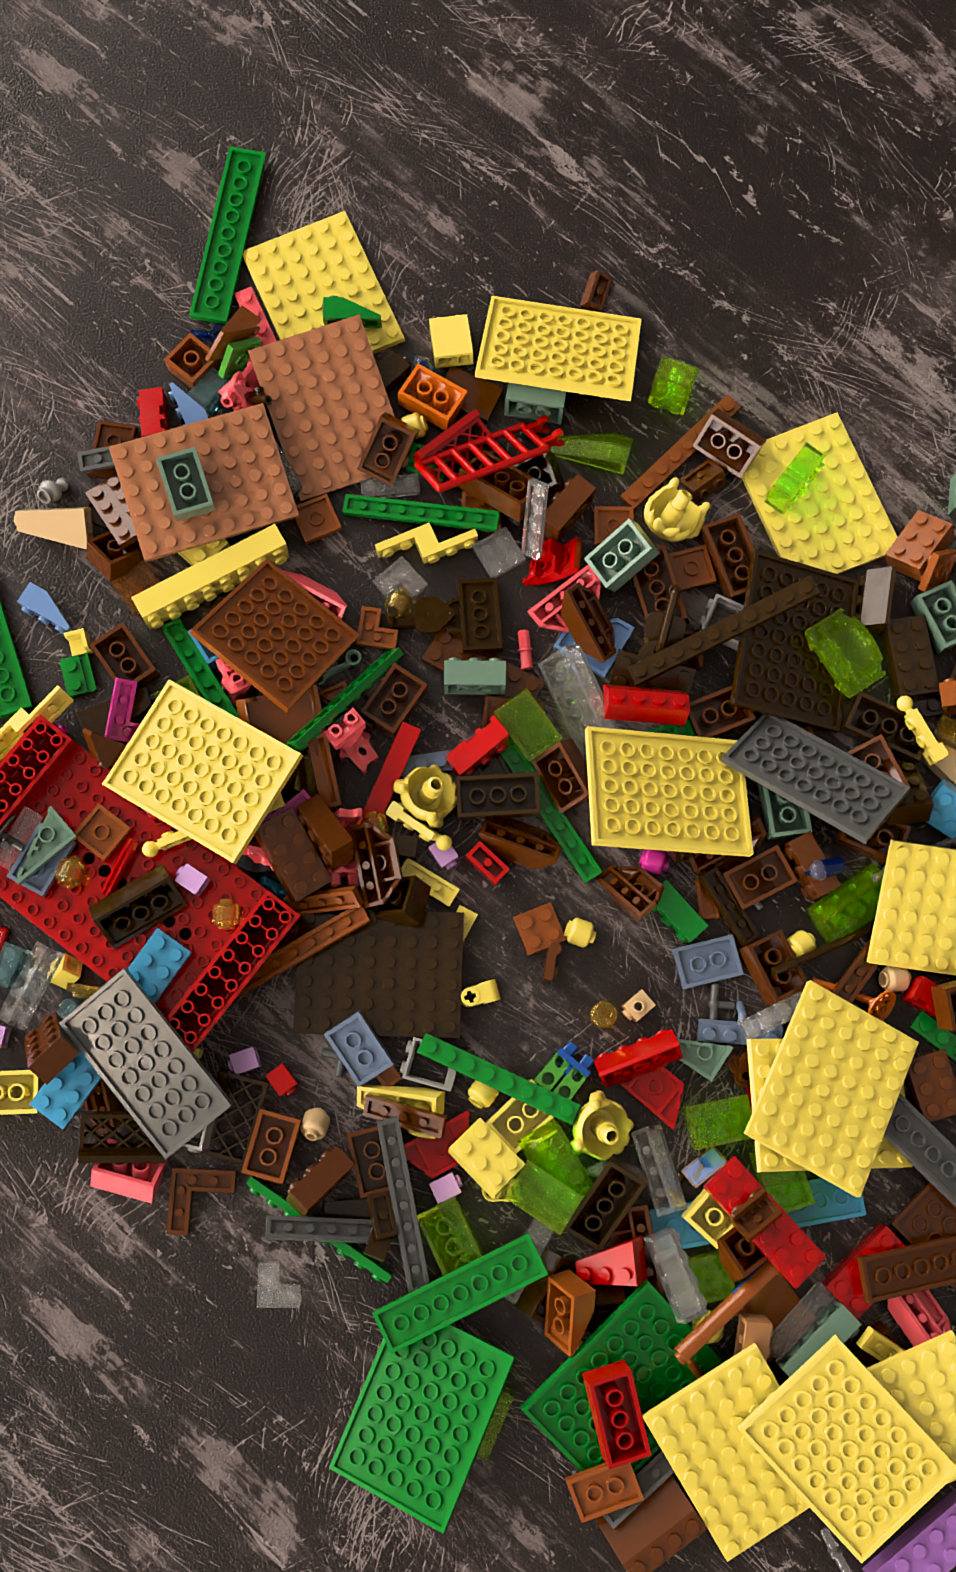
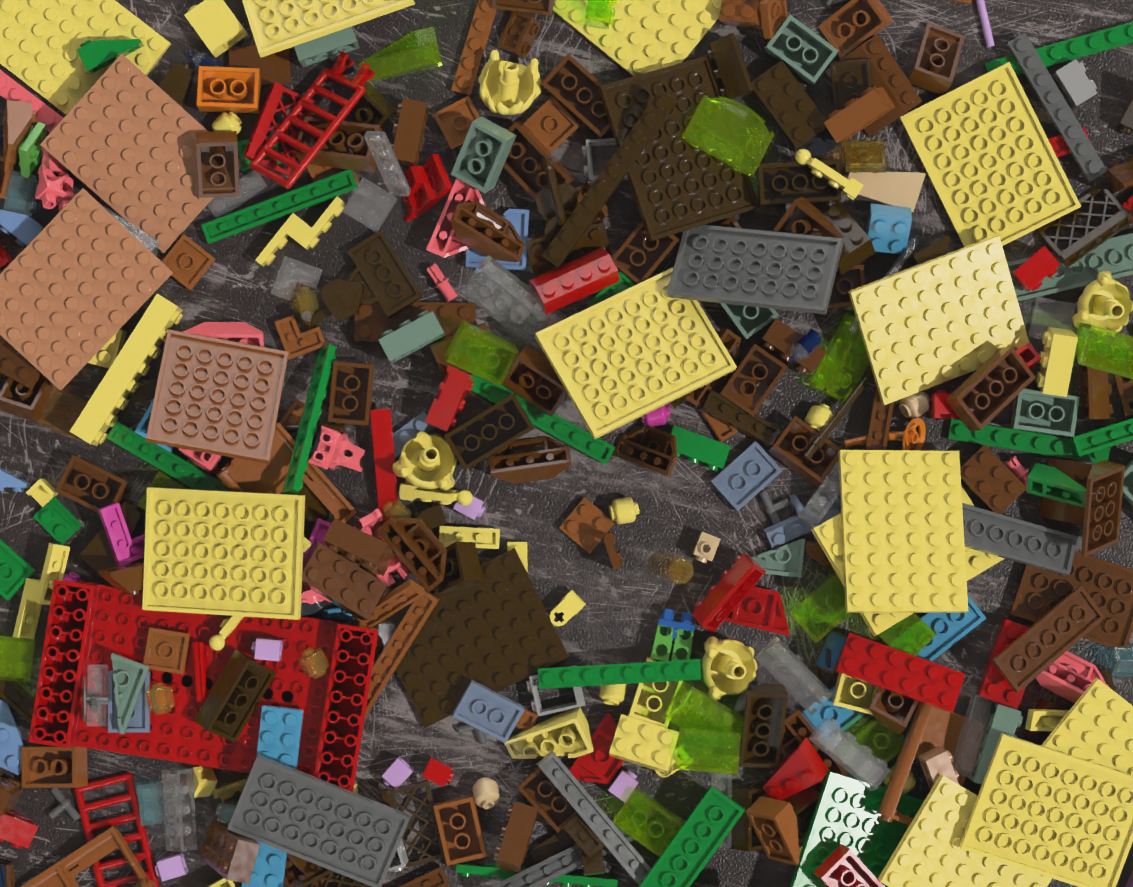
camera: 20 degrees left, 10 degrees up
sand green brick [156,447,216,522] -> none
dark brown arm [253,386,272,405] -> none
sand green brick [318,649,363,686] -> none
reddish brown plate [363,1093,447,1139] -> none
red brick [466,841,510,886] -> none
reddish brown bracket [731,1188,782,1243] -> none

